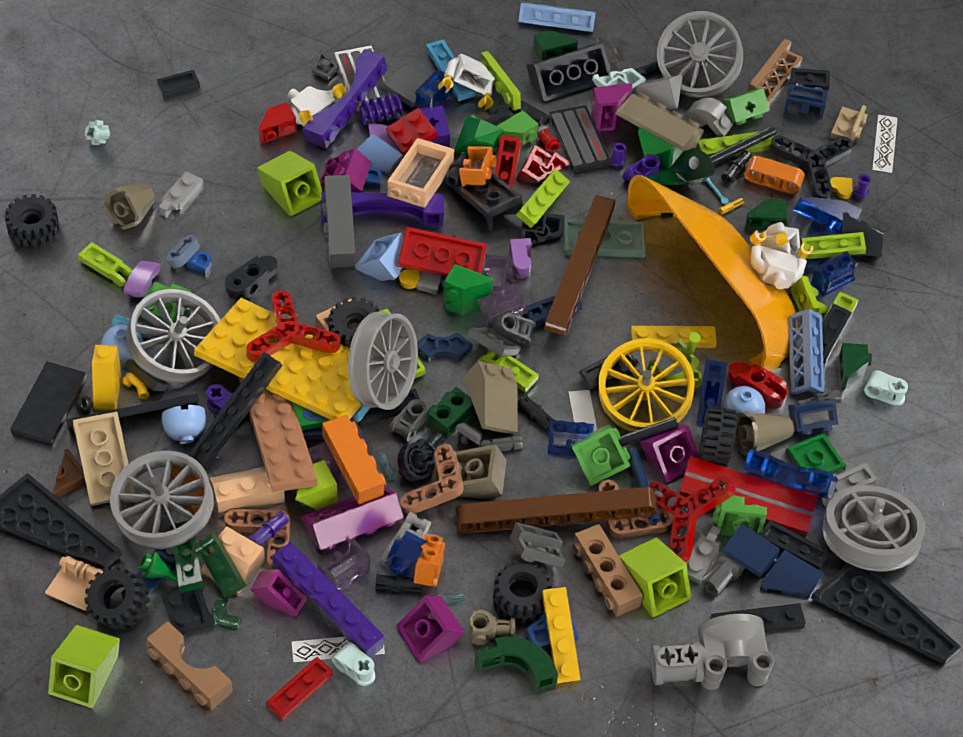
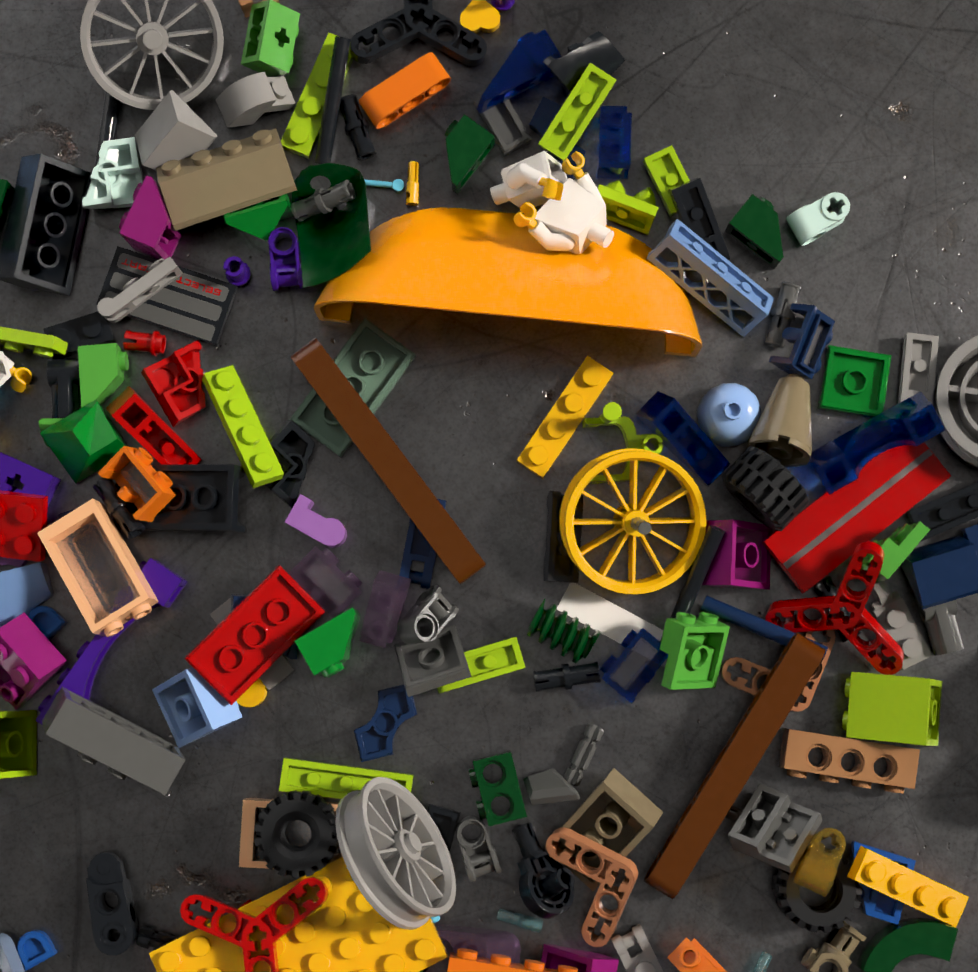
camera: 50 degrees left, 30 degrees up
dark tan slope [463,361,518,435] -> none
red piece [727,361,788,409] -> none
none -> light grey plate [97,256,183,323]
none -> dark grey pin [291,180,356,222]
none -> dark green piece [527,599,601,664]
none -> clear yellow piece [793,828,846,897]

